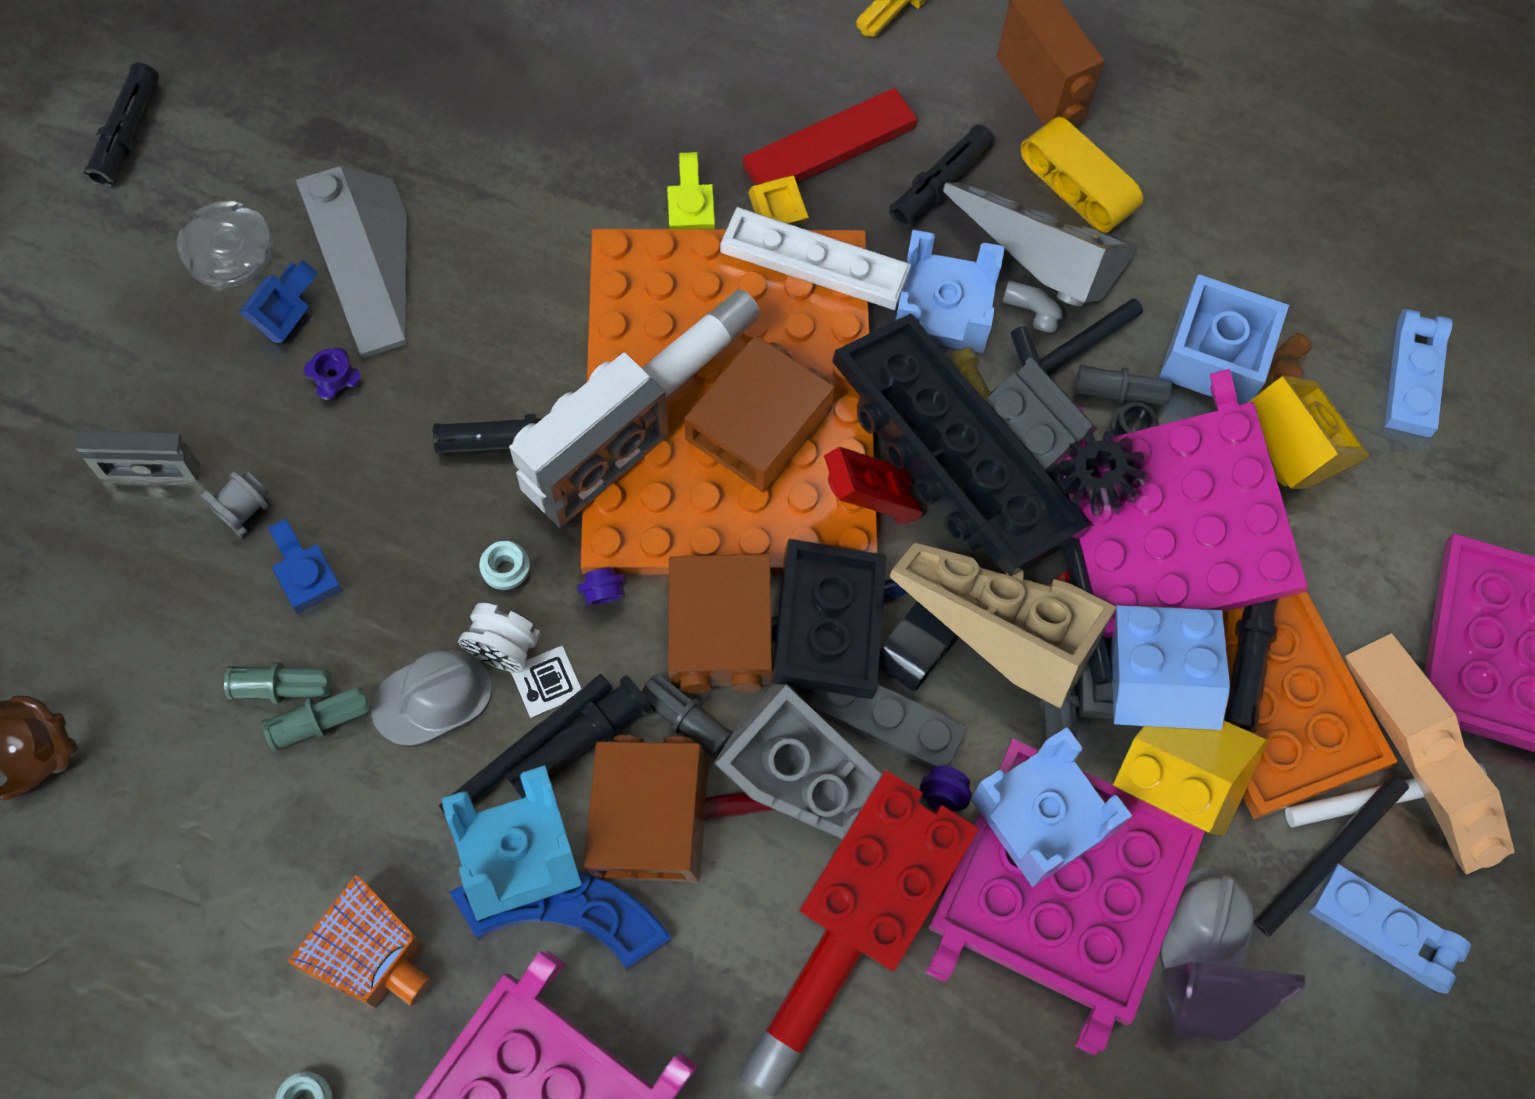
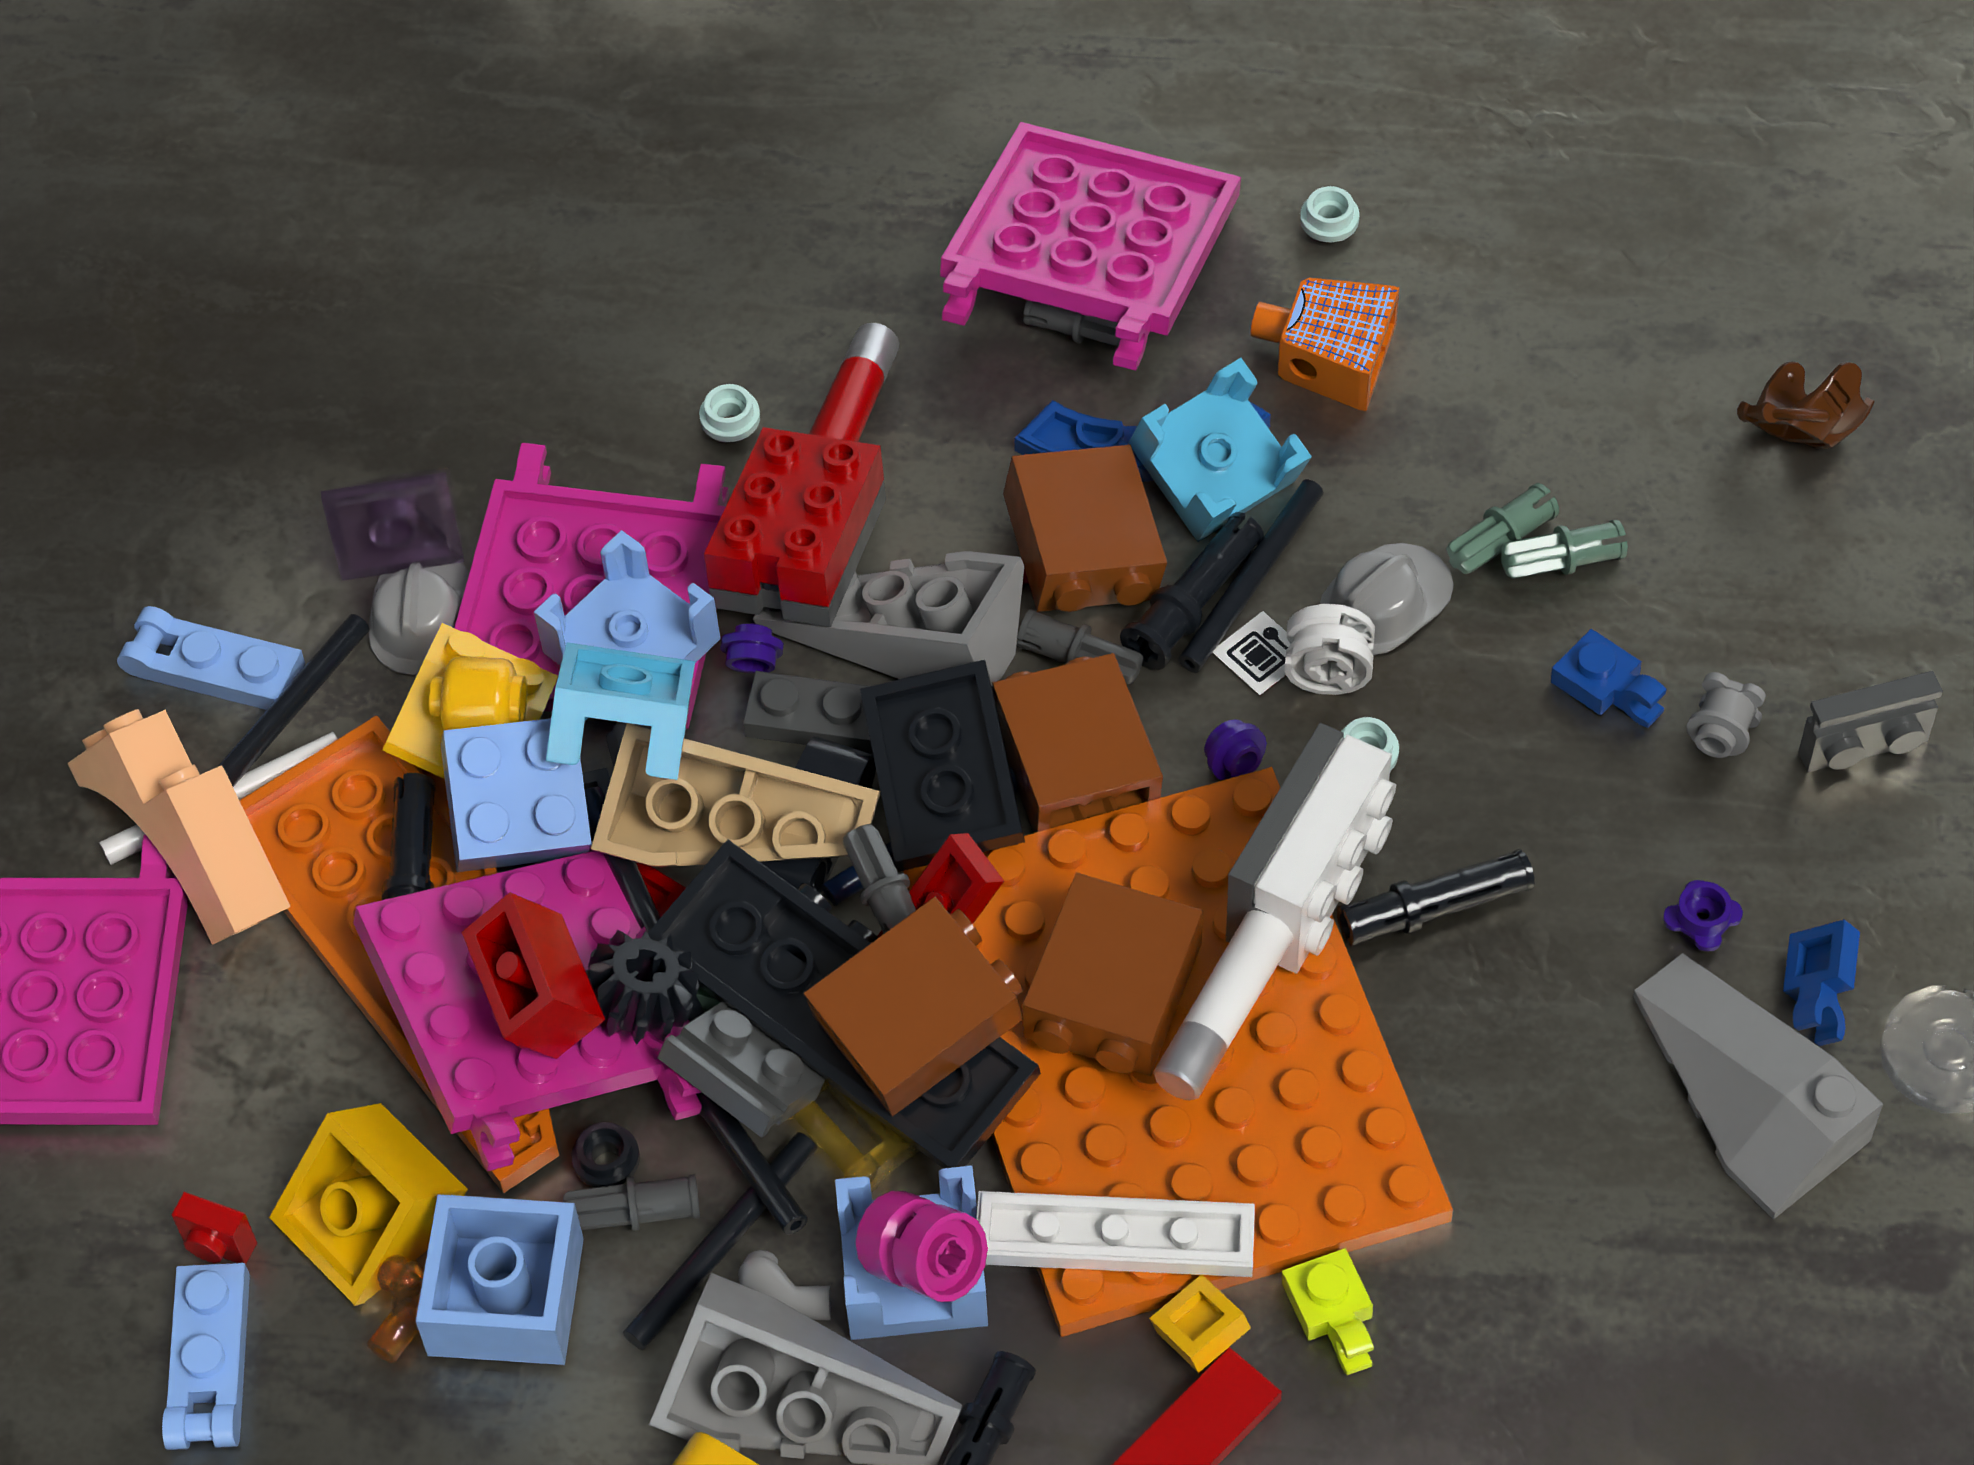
camera: 170 degrees right, 10 degrees down
none -> red plate [172,1192,257,1264]
none -> yellow head [429,656,528,730]
none -> red brick [462,892,605,1059]
none -> medium azure panel [546,643,695,780]
none -> light aqua plate [699,384,760,442]
none -> dark orange brick [804,897,1023,1117]
none -> dark grey axle [843,824,916,934]
none -> dark pink wheel [856,1191,988,1302]

